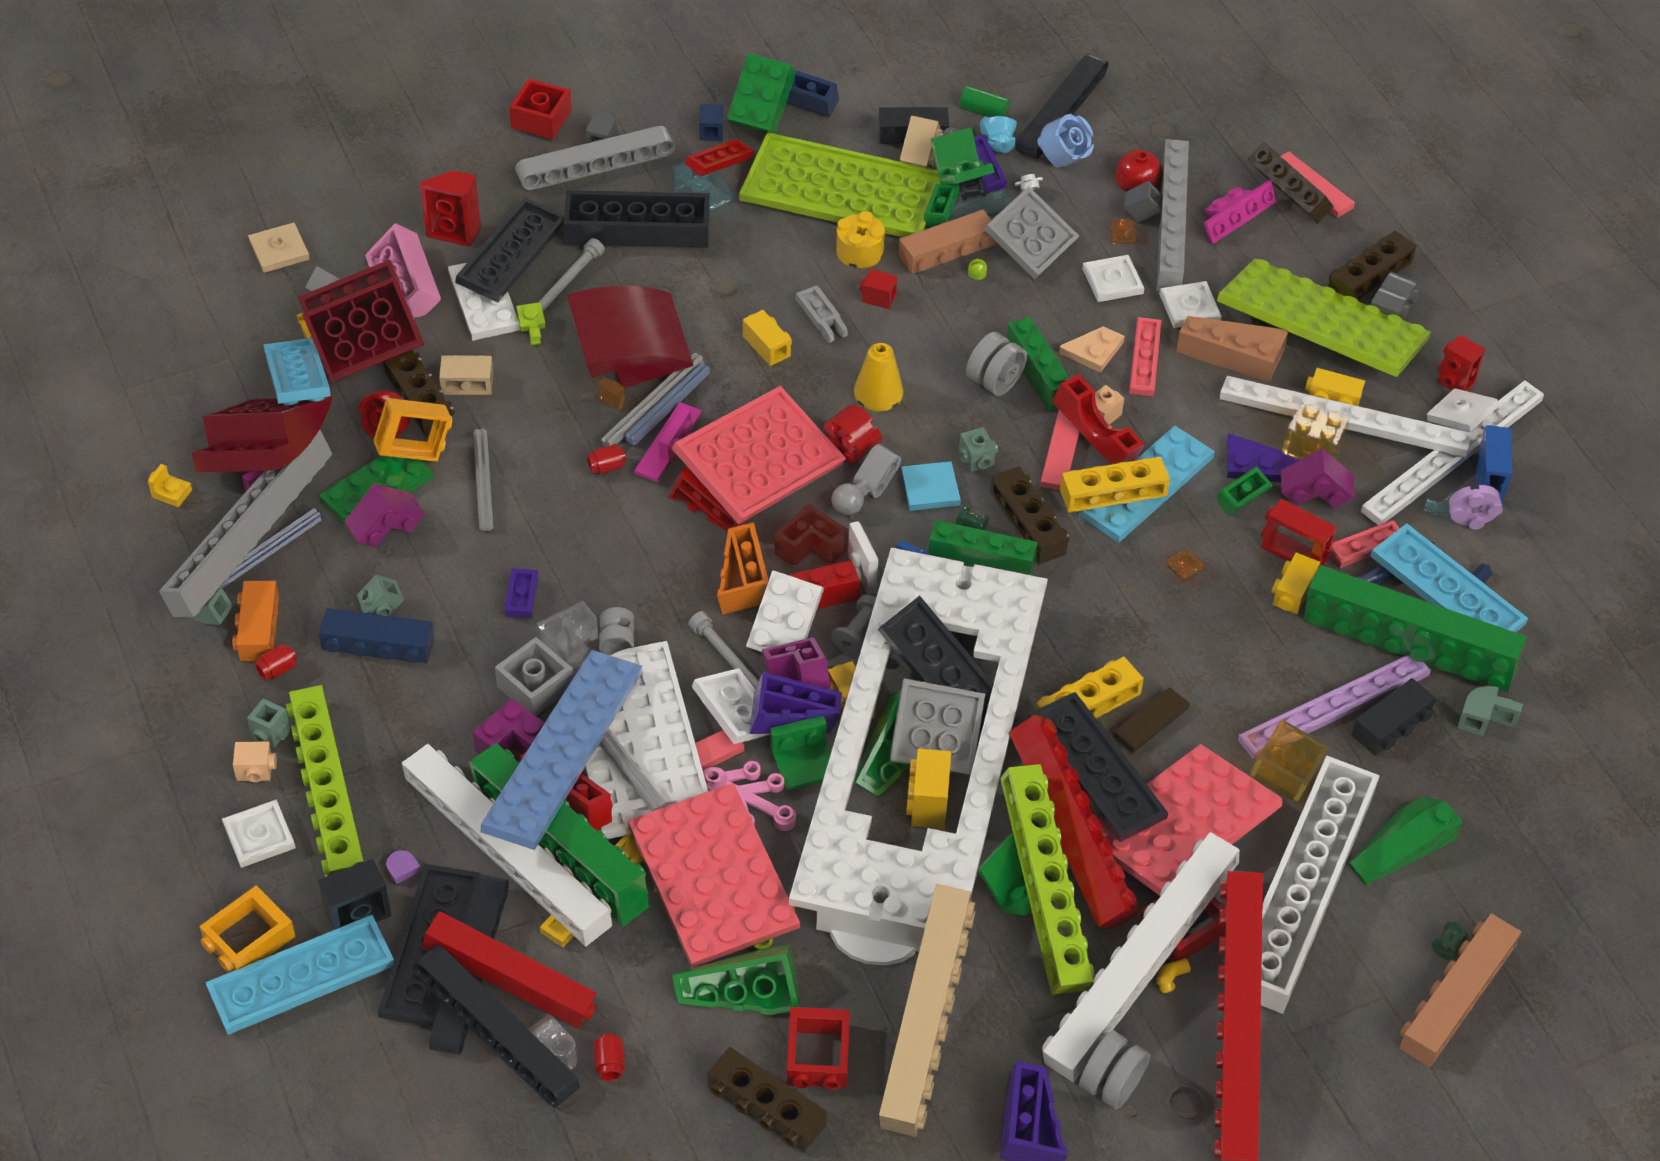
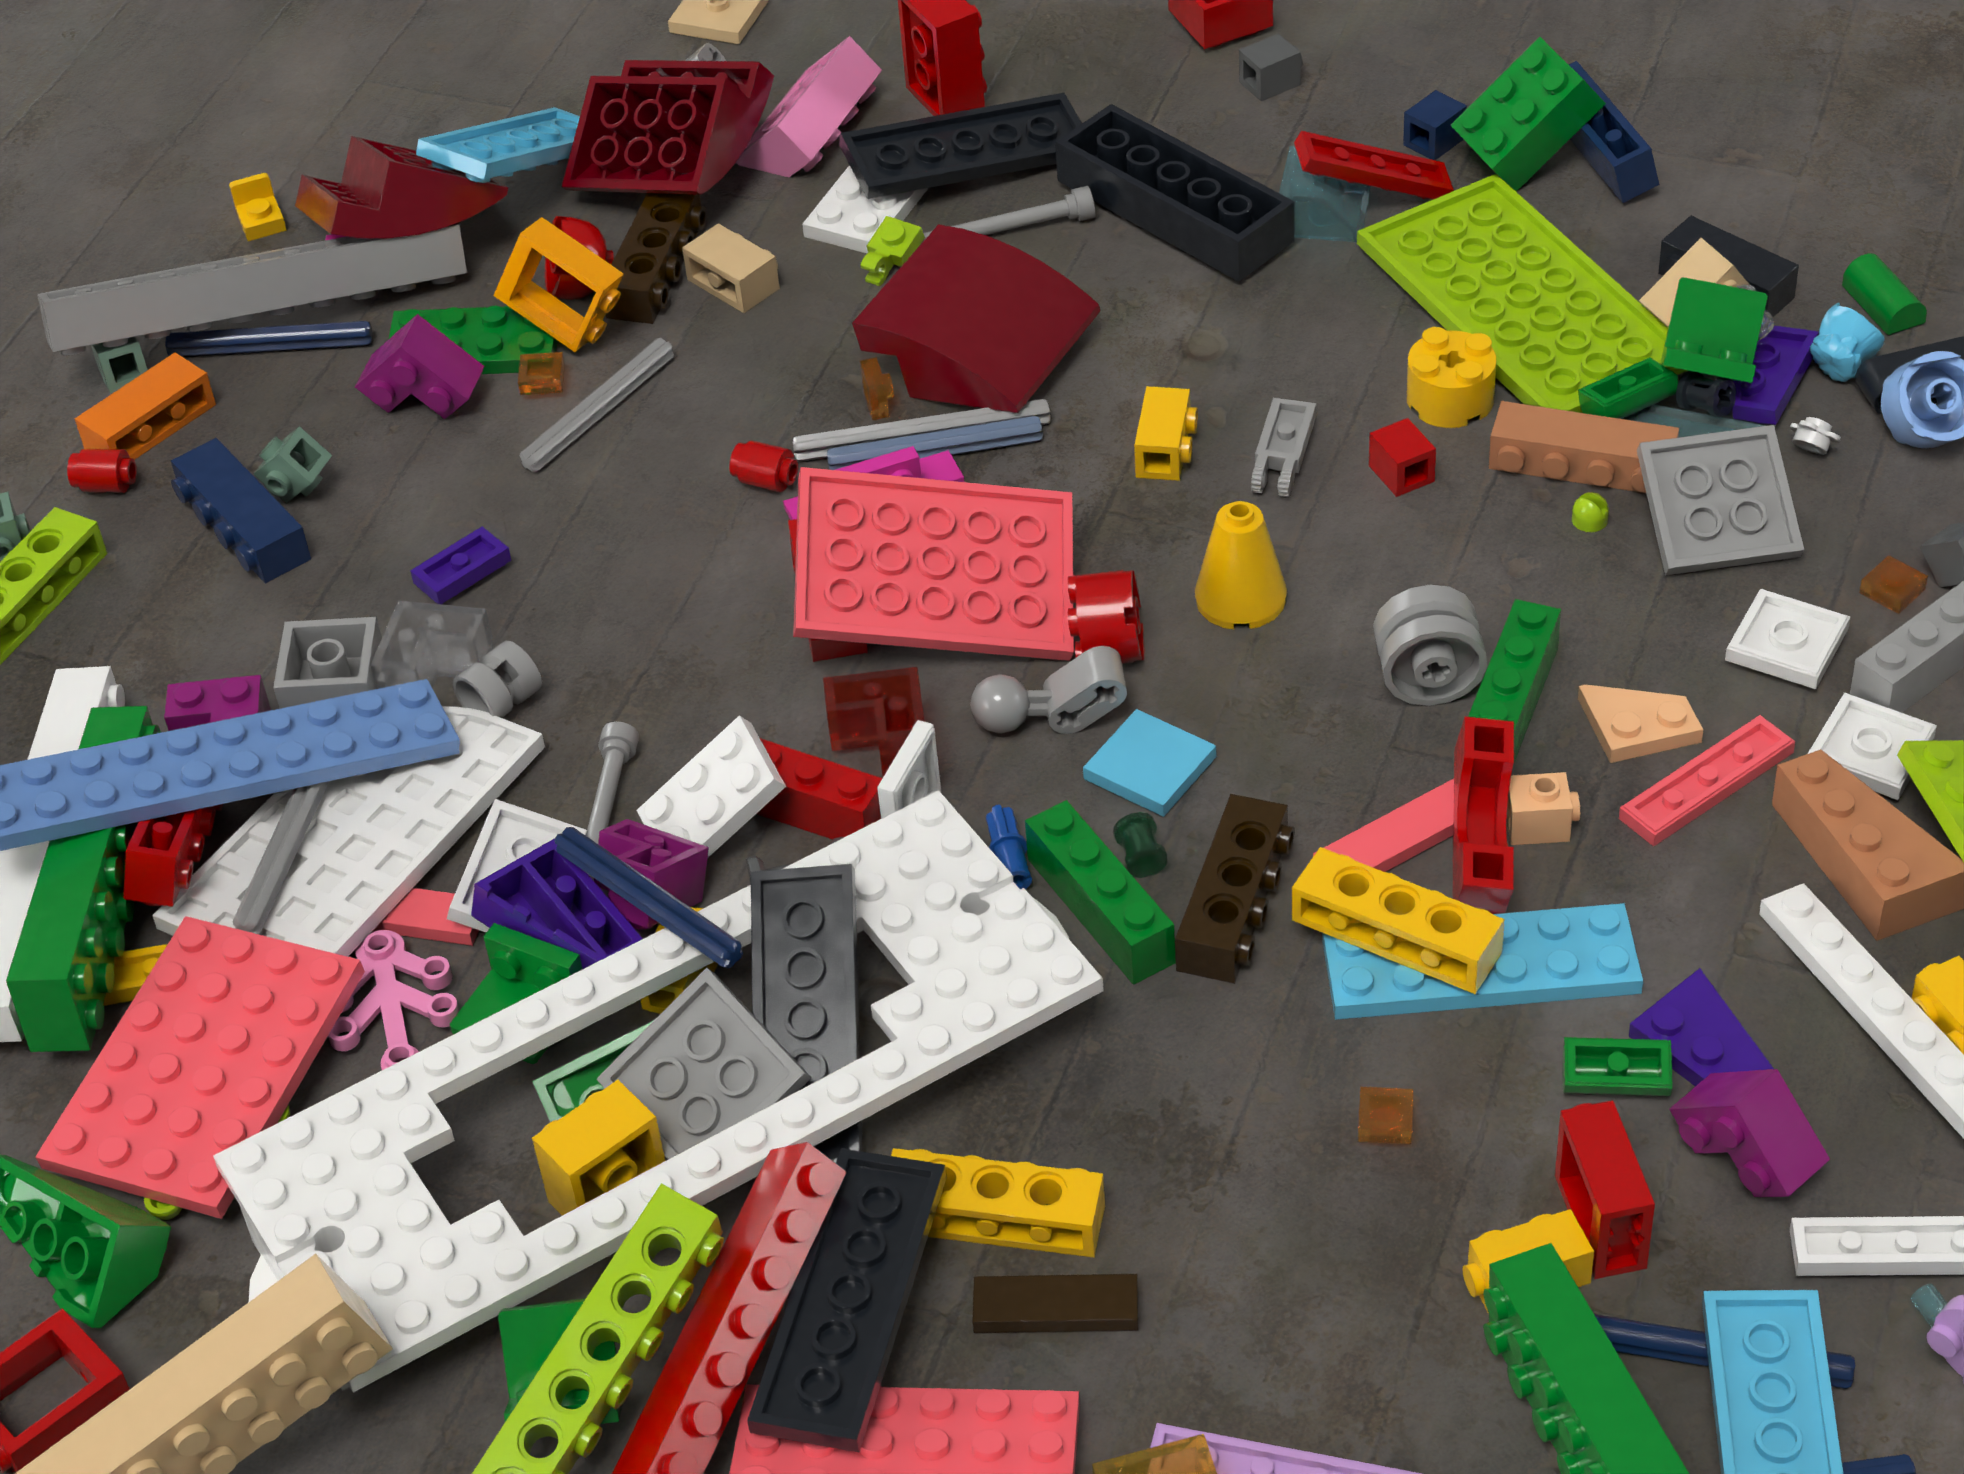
camera: 50 degrees right, 5 degrees down
light grey beam [515,126,675,190] -> none
orange wedge [717,522,769,615] -> none
sand green brick [959,427,998,472] -> none
clear yellow brick [1281,403,1350,459] -> none
coral tile [1330,520,1400,568] -> none
none -> clear orange plate [518,352,565,395]
none -> dark blue axle [554,827,743,968]

